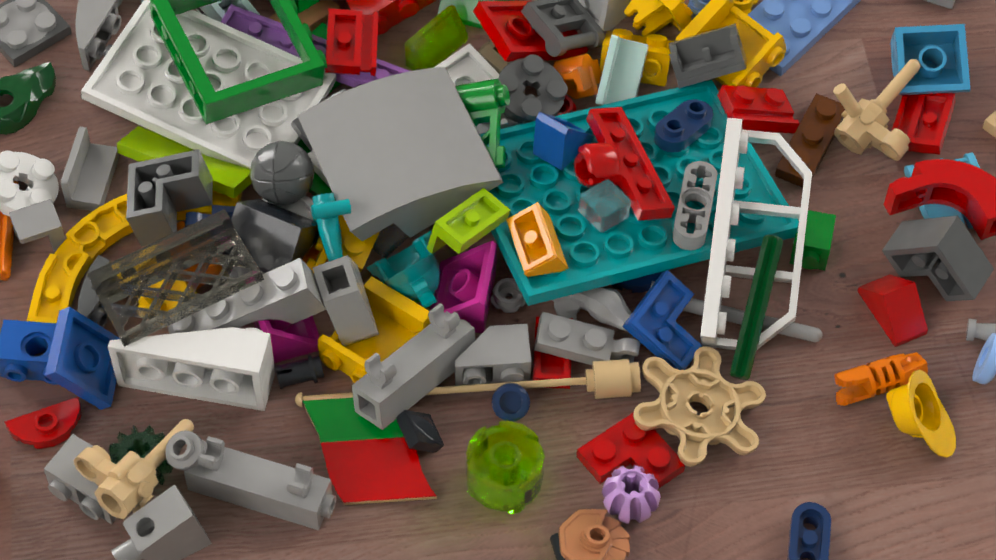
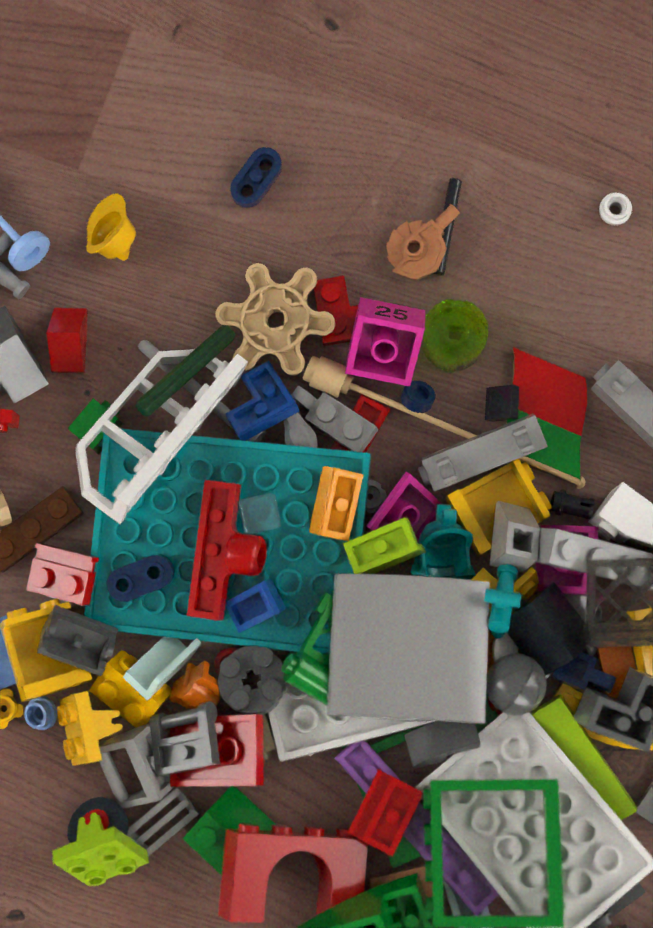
camera: 145 degrees left, 25 degrees up
clear neon green slope [405,4,468,71] -> none
light grey slope [455,324,531,386] -> none
lavender piece [602,465,661,524] -> none
light grey beam [672,161,718,250] -> none
orange hinge [834,352,928,406] -> none
none -> dark pink brick [345,297,425,386]

